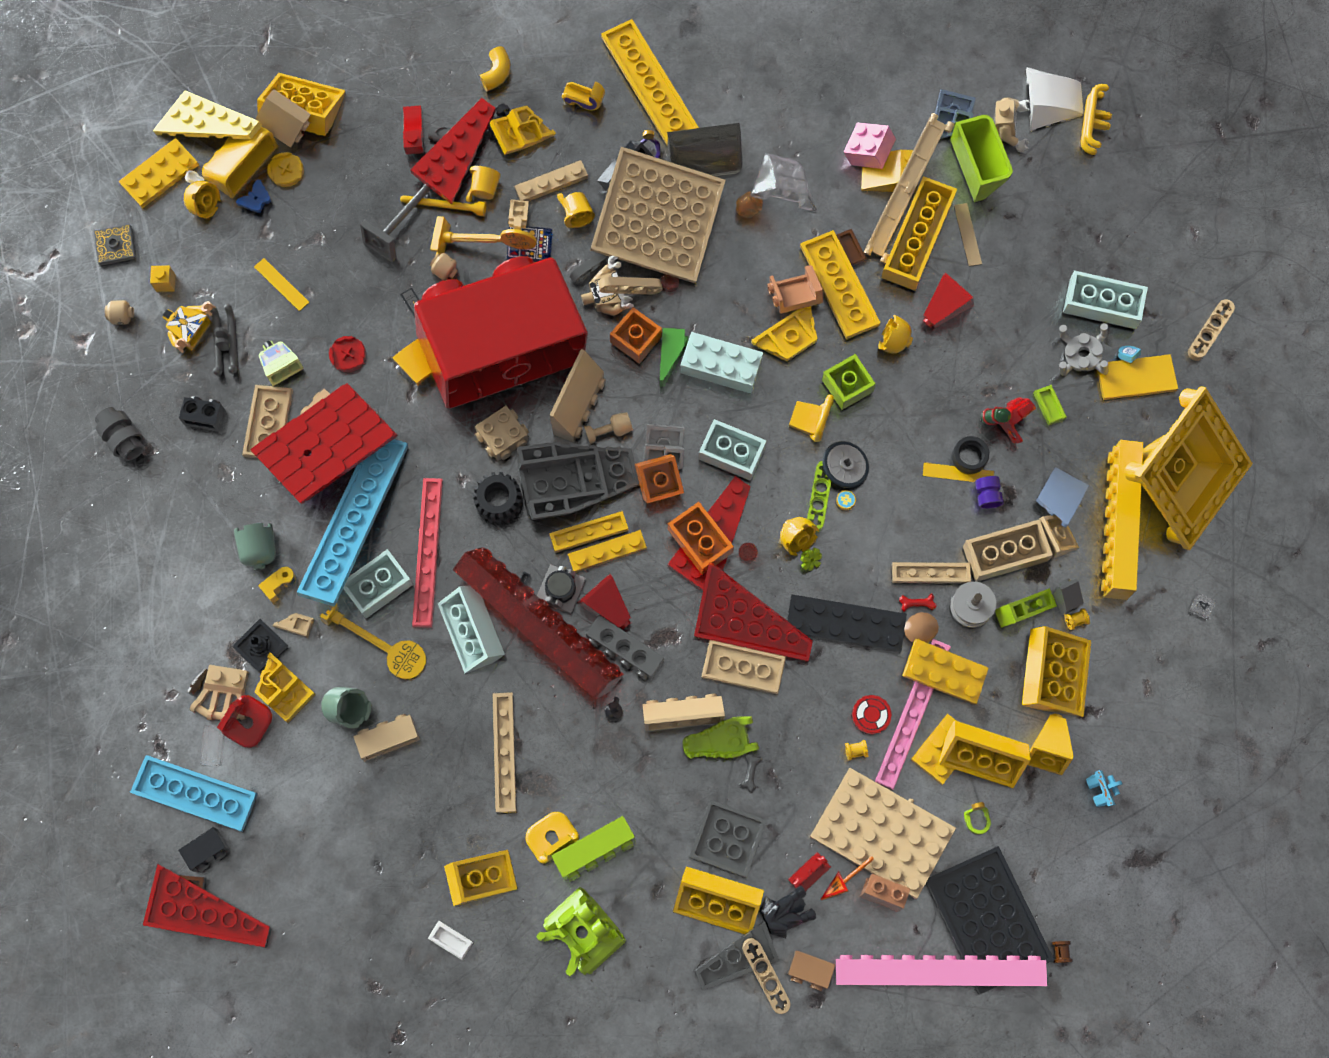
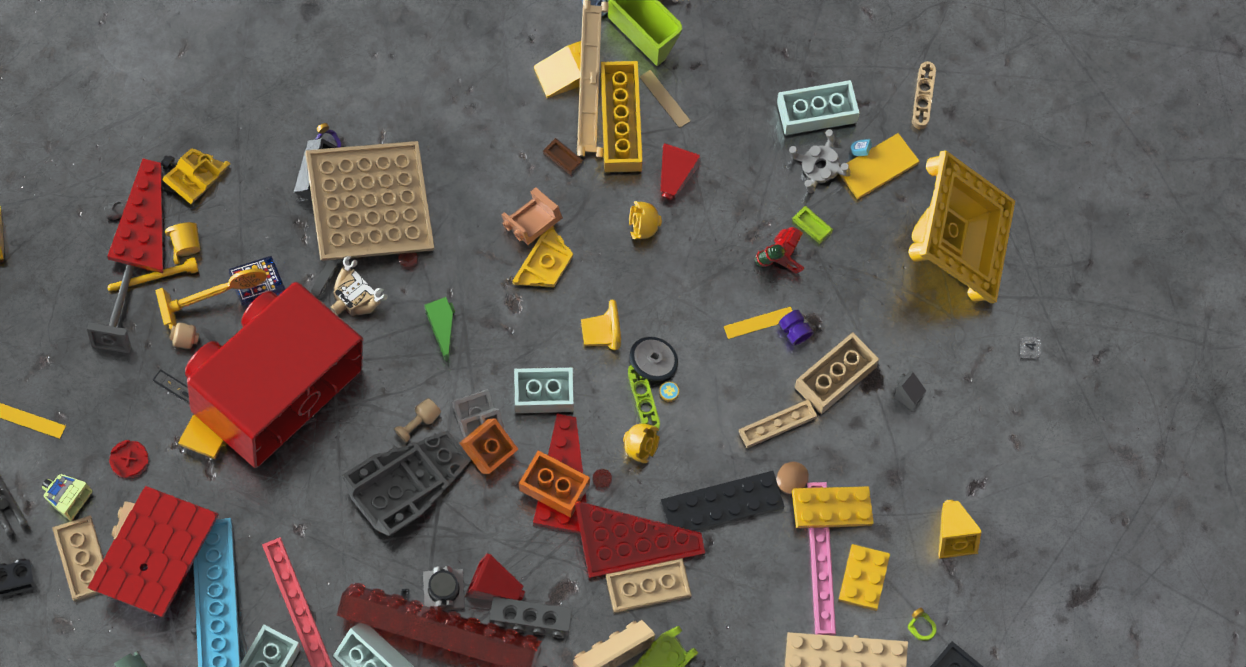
camera: 30 degrees left, 5 degrees down
red slope [403,105,424,155] -> none
black tyre [473,472,523,524] -> none
tan brick [475,406,529,461] -> none
yellow cylinder [480,46,511,91] -> none
tan hinge [508,200,529,230] -> none
tan plate [514,160,588,201] -> none
yellow plate [549,511,629,553] -> none
tan slope [550,349,606,443] -> none
yellow hat [557,192,595,228] -> none
yellow animal [562,81,605,111] -> none
yellow plate [568,530,647,573] -> none
tan beam [598,277,663,295] -> none
yellow plate [601,19,700,148] -> none
orange brick [610,307,662,364] -> none
clear smoke windscreen [667,123,743,176] -> none
light aqua brick [680,332,763,394] -> none
clear orange head [736,191,763,219] -> none
clear wedge [750,153,817,211] -> none
yellow plate [800,230,880,339] -> none
lime plant [800,547,822,571] -> none
lime brick [822,354,876,410] -> none
bright pink brick [844,123,896,169] -> none
yellow bush [845,740,868,761] -> none
tile [852,695,892,735] -> none
red piece [899,593,937,612] -> none
yellow slope [939,720,1030,788] -> none
light grey wheel [950,581,996,628] -> none
black tyre [952,436,990,474] -> none
lime slope [995,588,1057,628] -> none
yellow slope [1022,626,1091,717] -> none
sand blue slope [1036,467,1089,528] -> none
tan slope [1040,515,1079,560] -> none
yellow bush [1064,608,1090,630] -> none
medium azure hips [1086,770,1123,807] -> none
yellow brick [1101,440,1143,600] -> none

